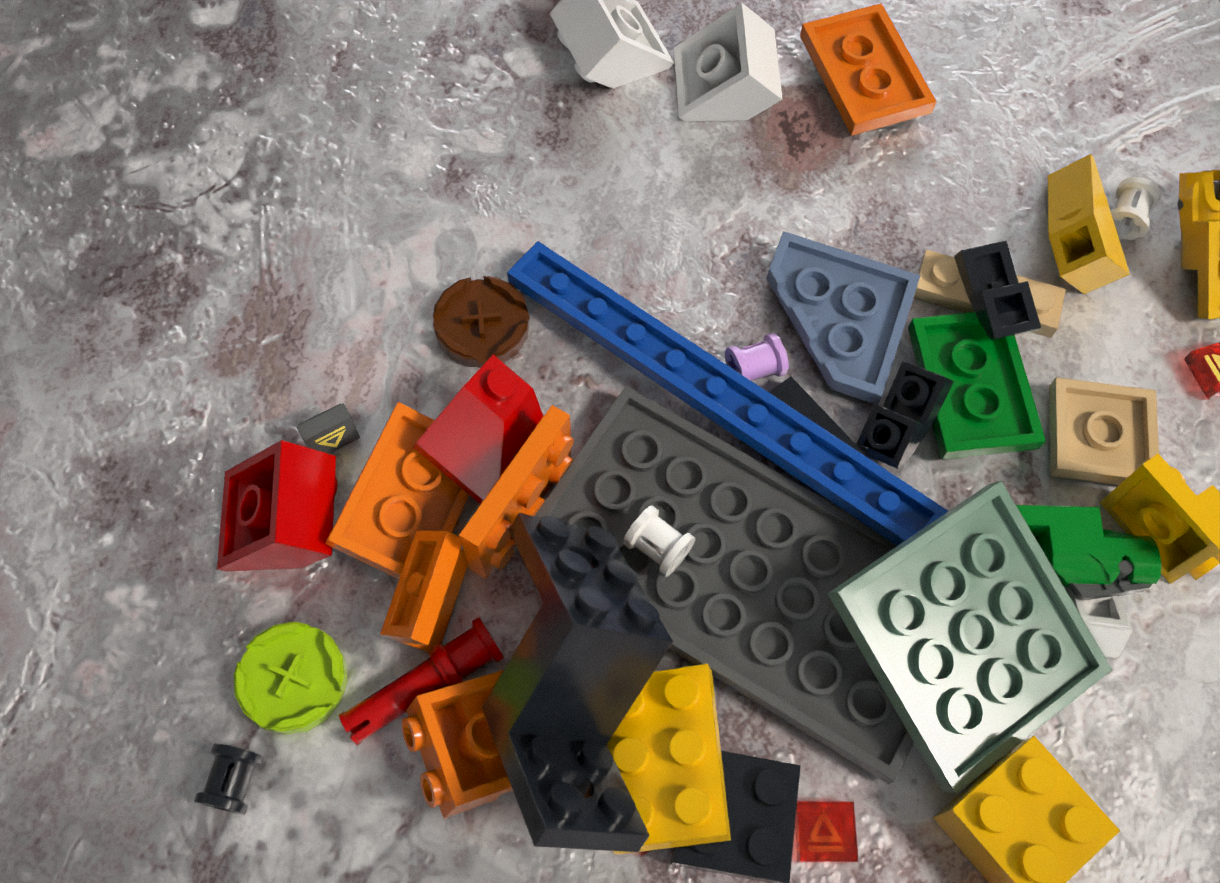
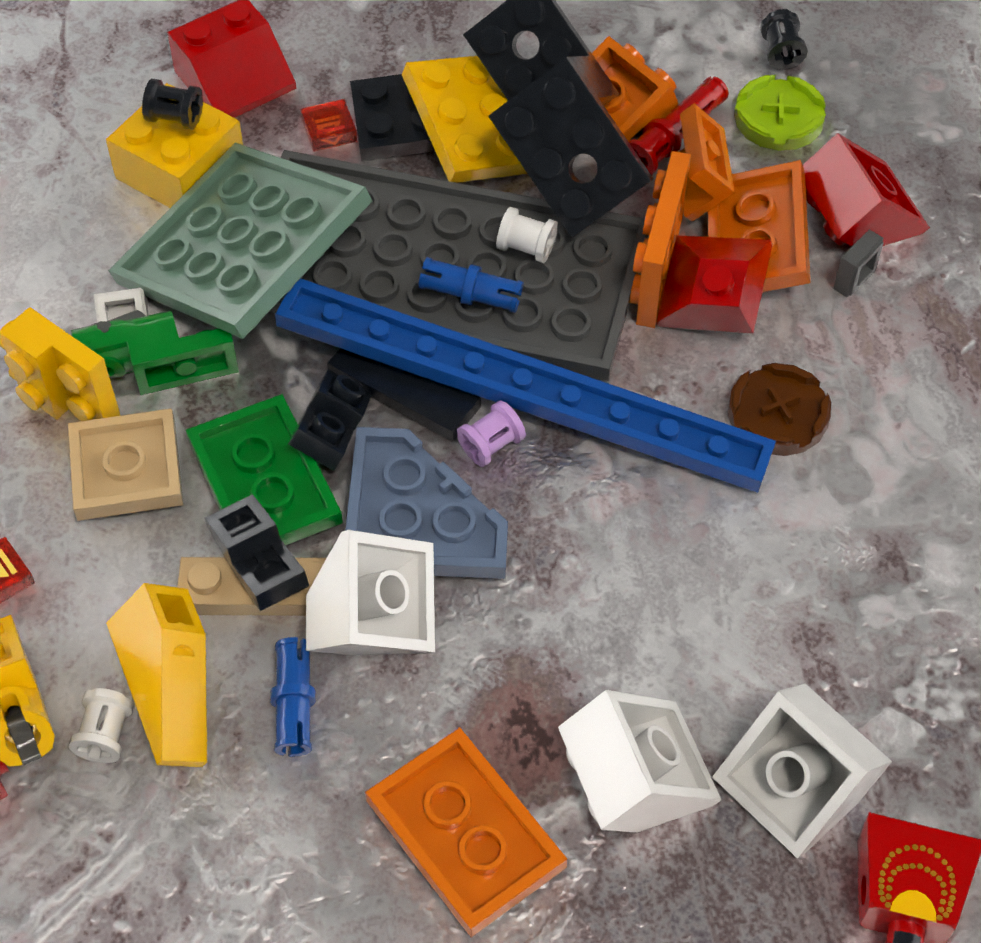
camera: 165 degrees right, 10 degrees down
none -> black bush [142,78,203,130]
none -> blue pin [270,637,316,757]
none -> white slope [306,530,435,655]
none -> blue pin [419,257,524,313]

